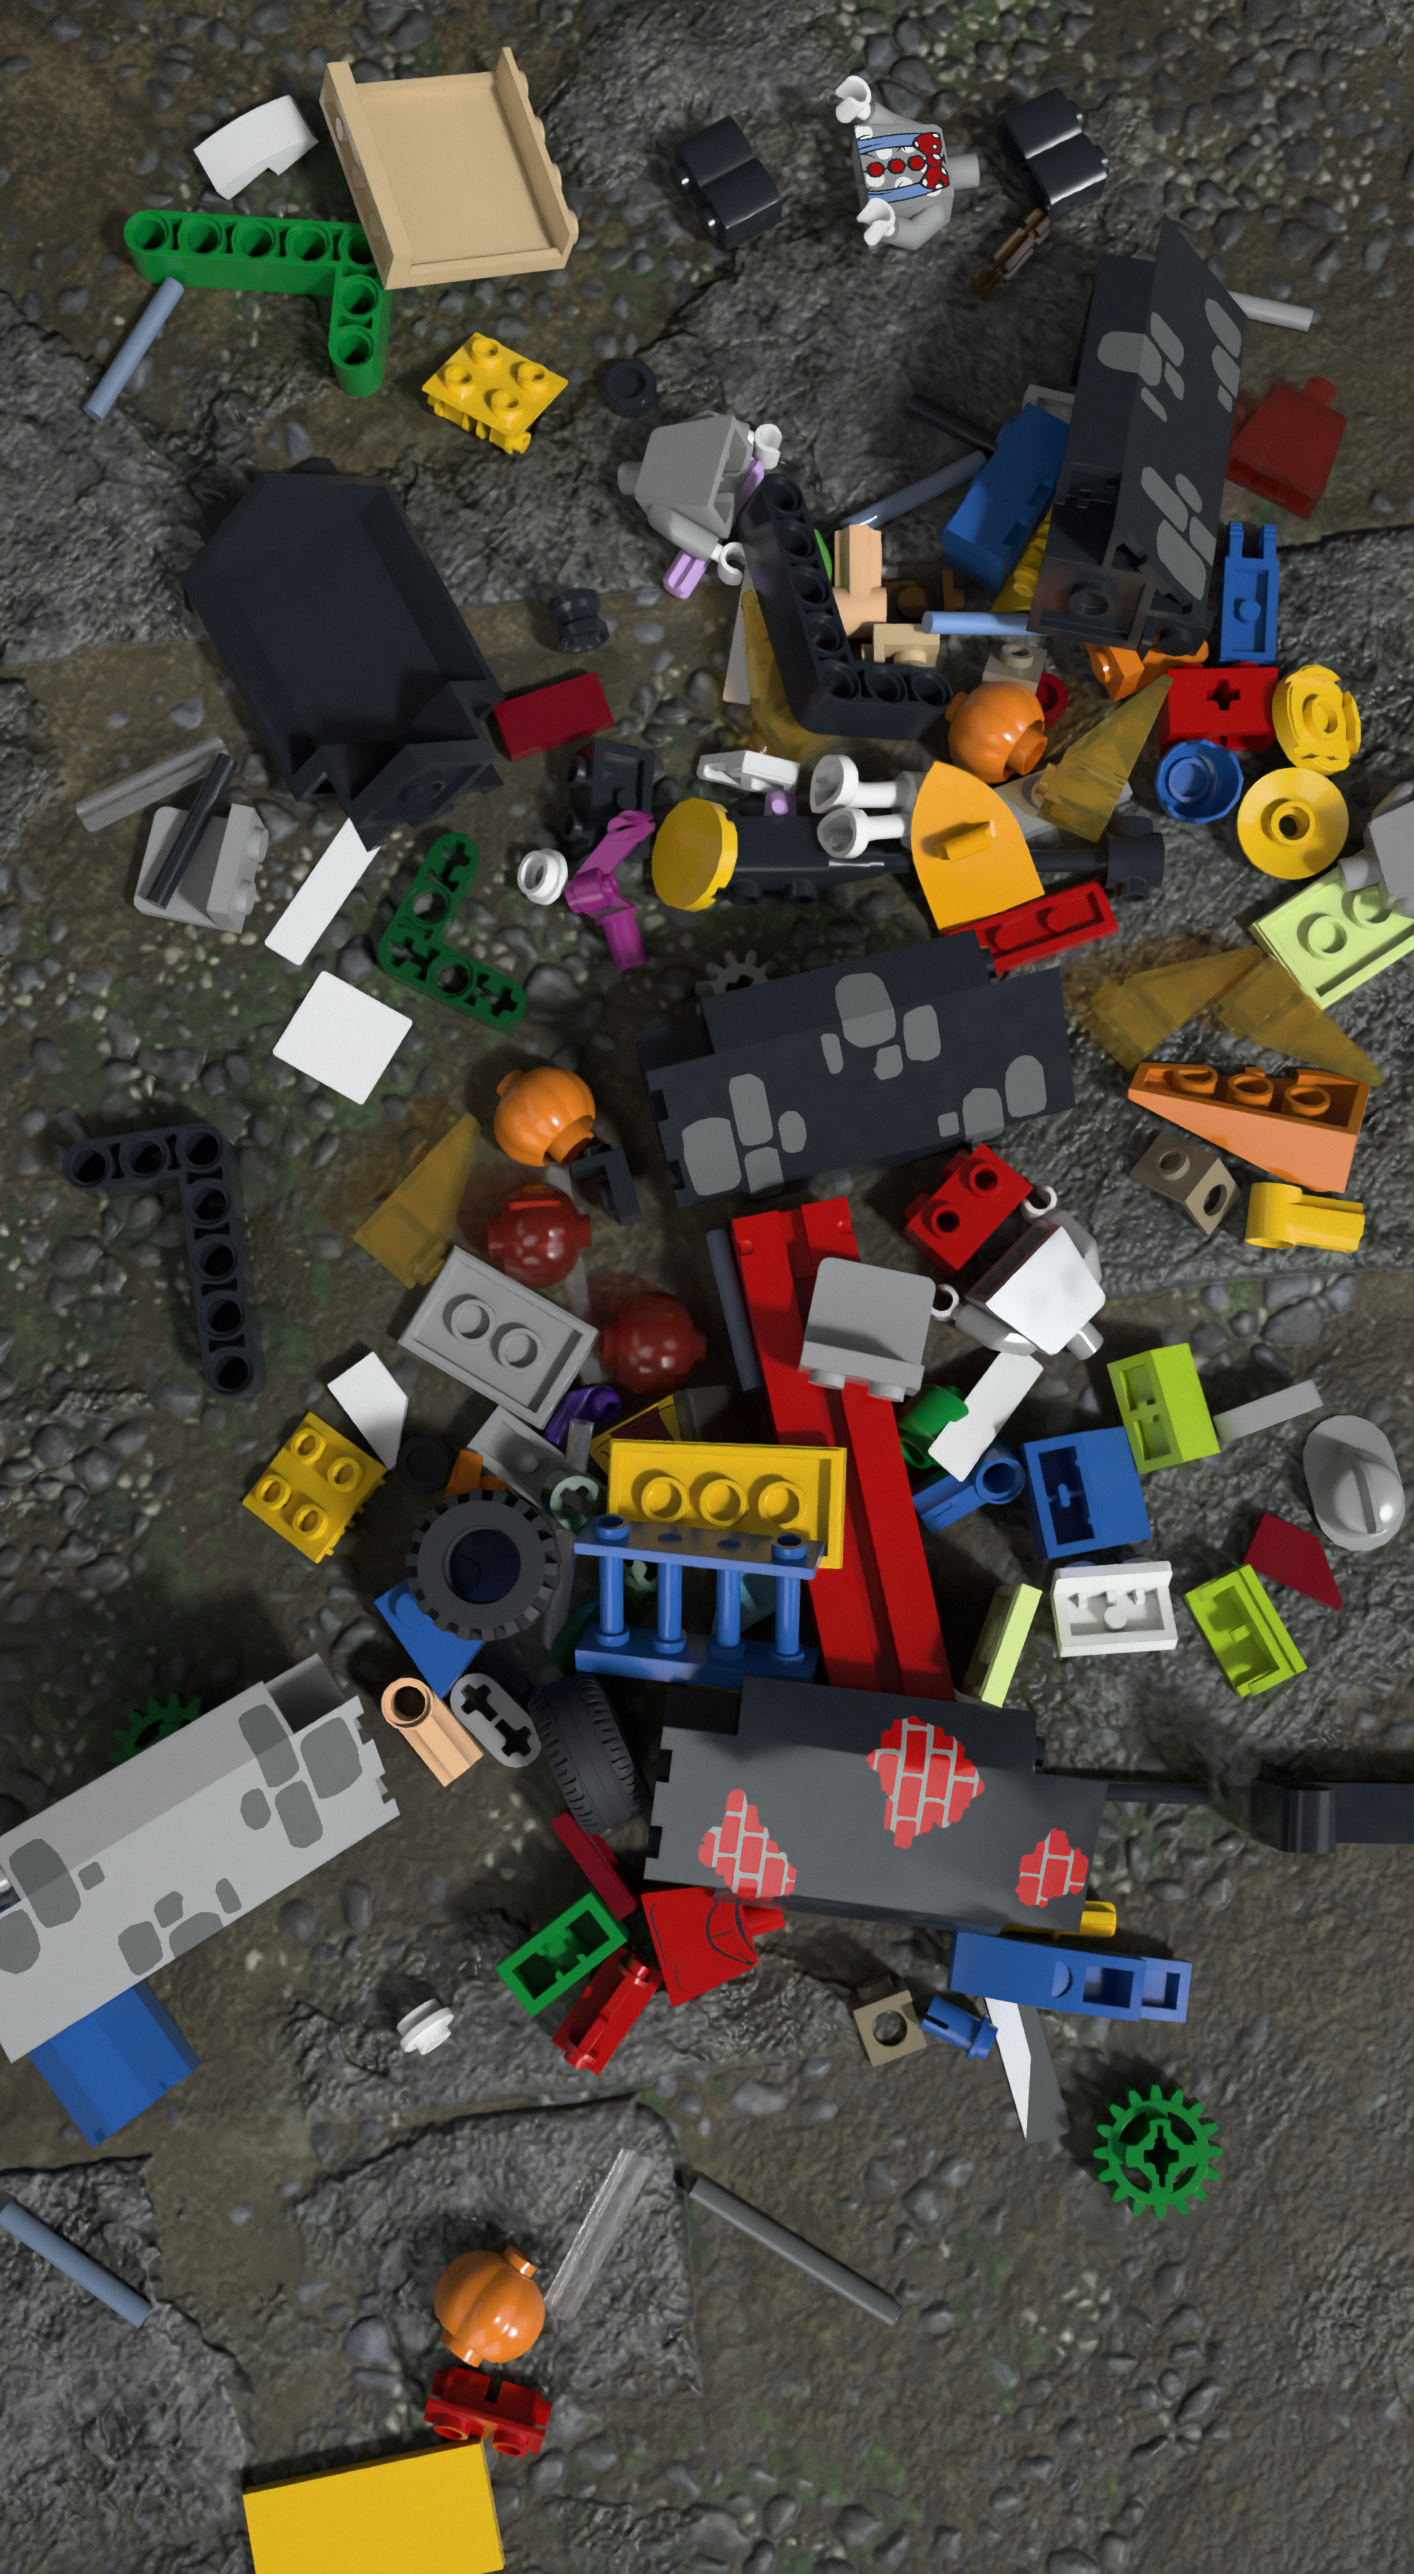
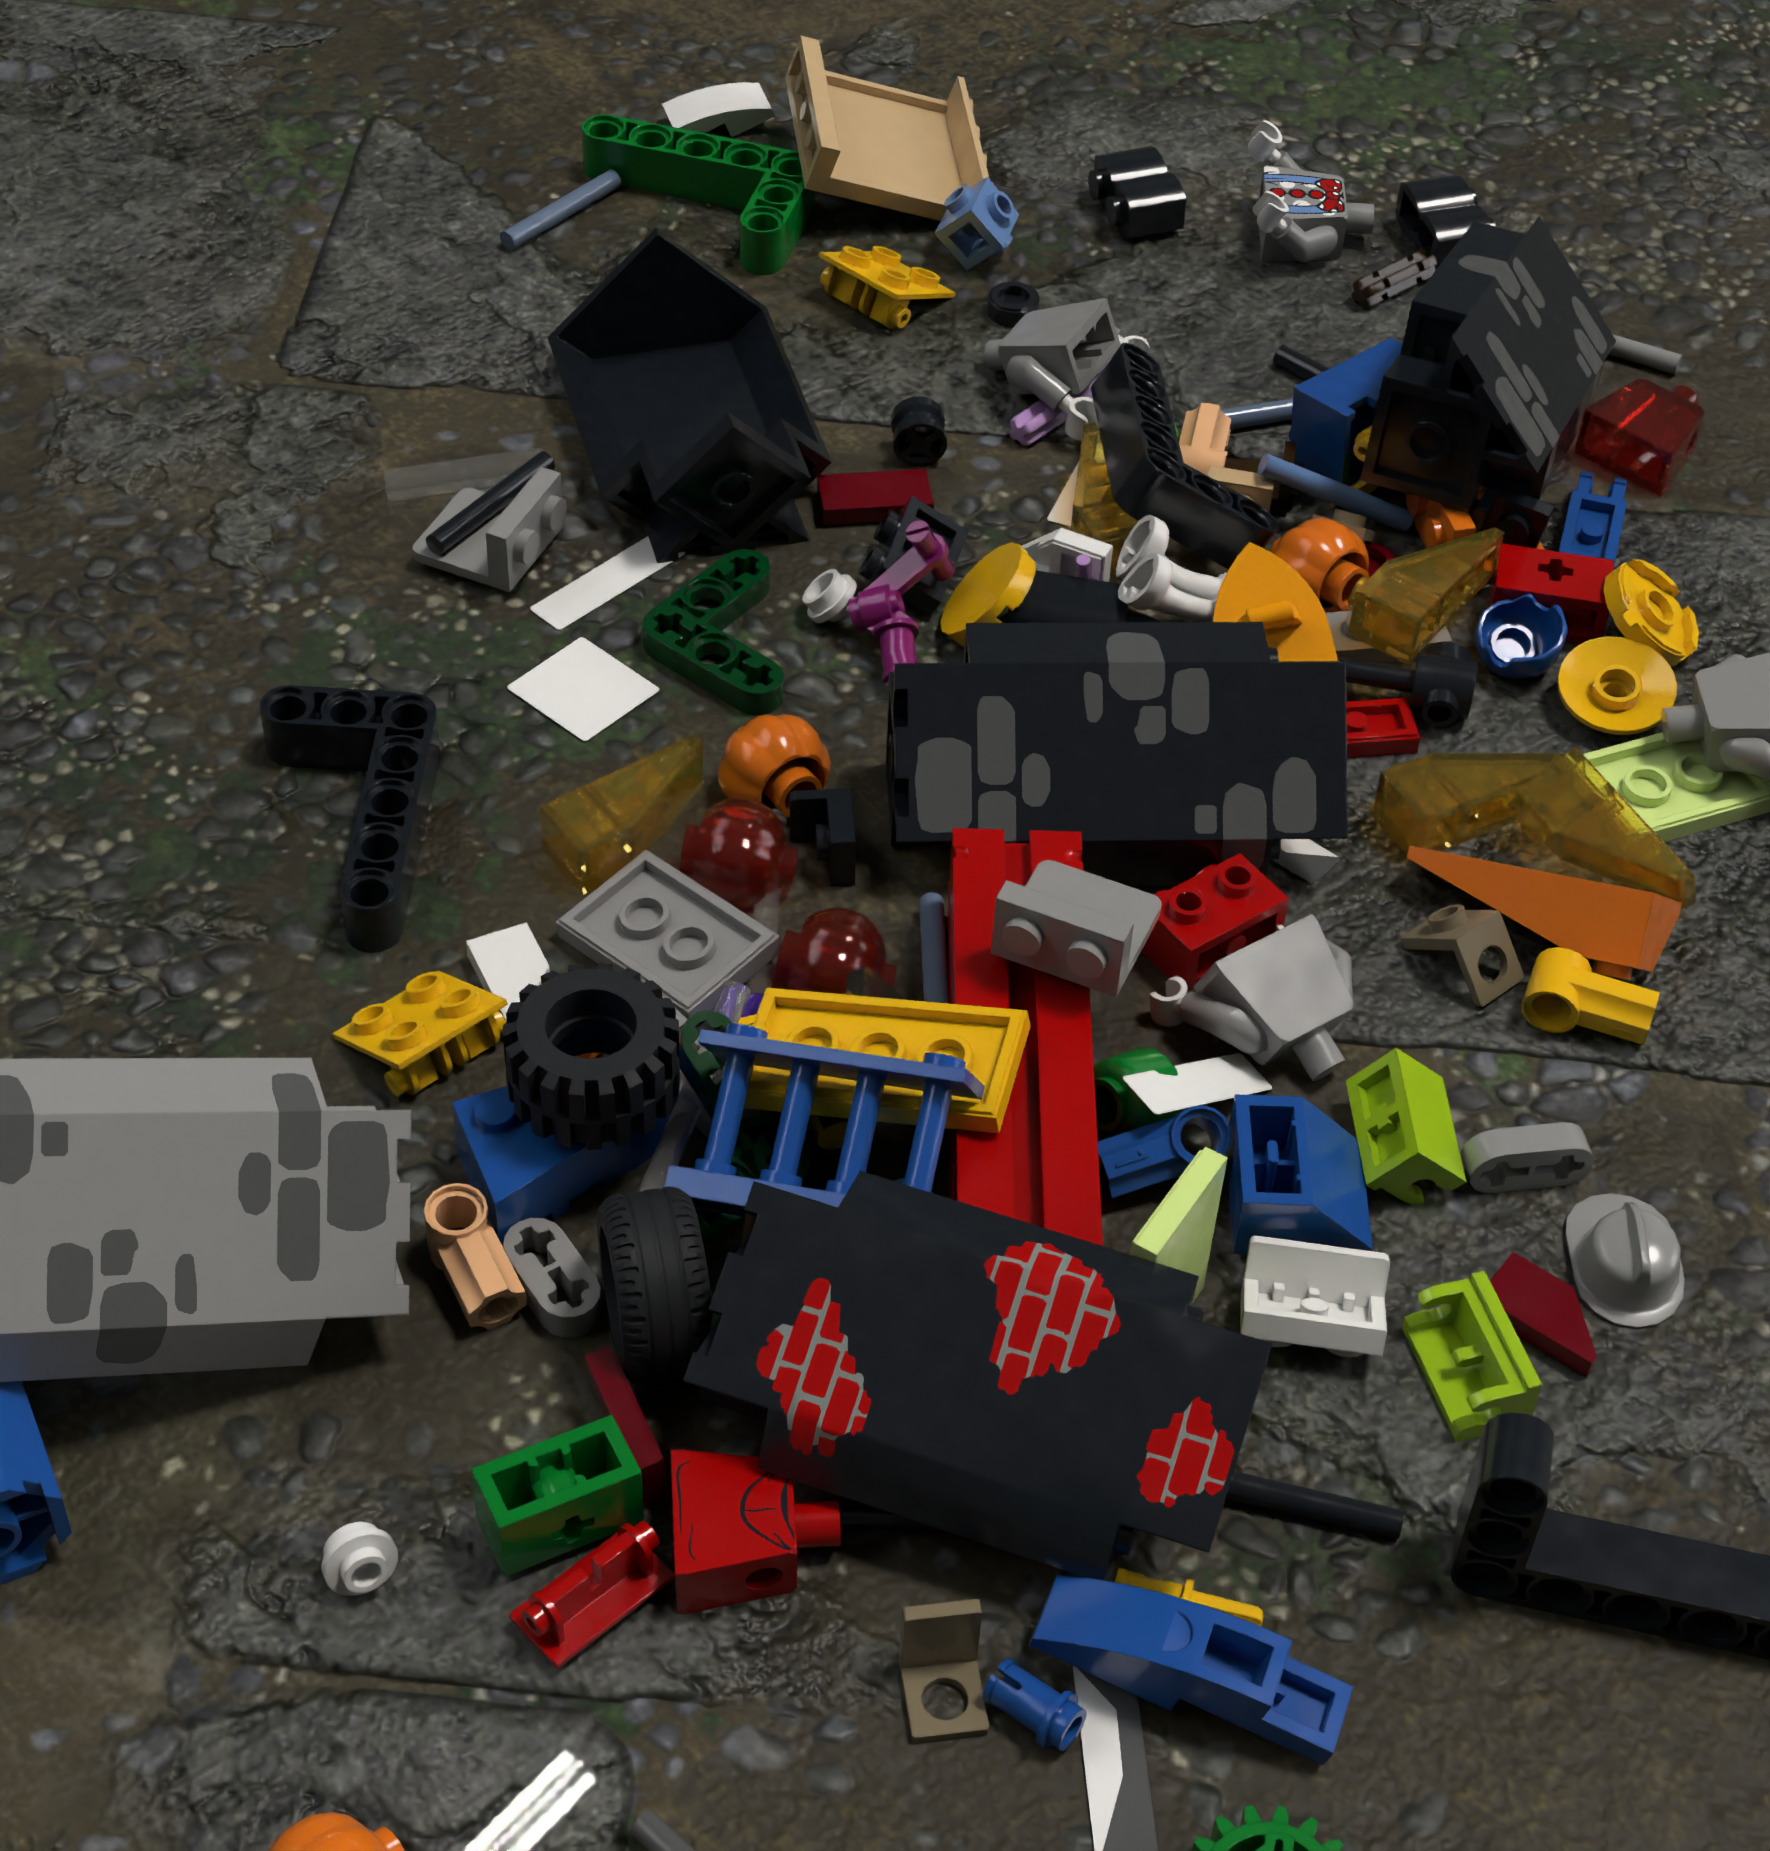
camera: 10 degrees right, 35 degrees down
none -> medium blue brick [934,177,1019,270]

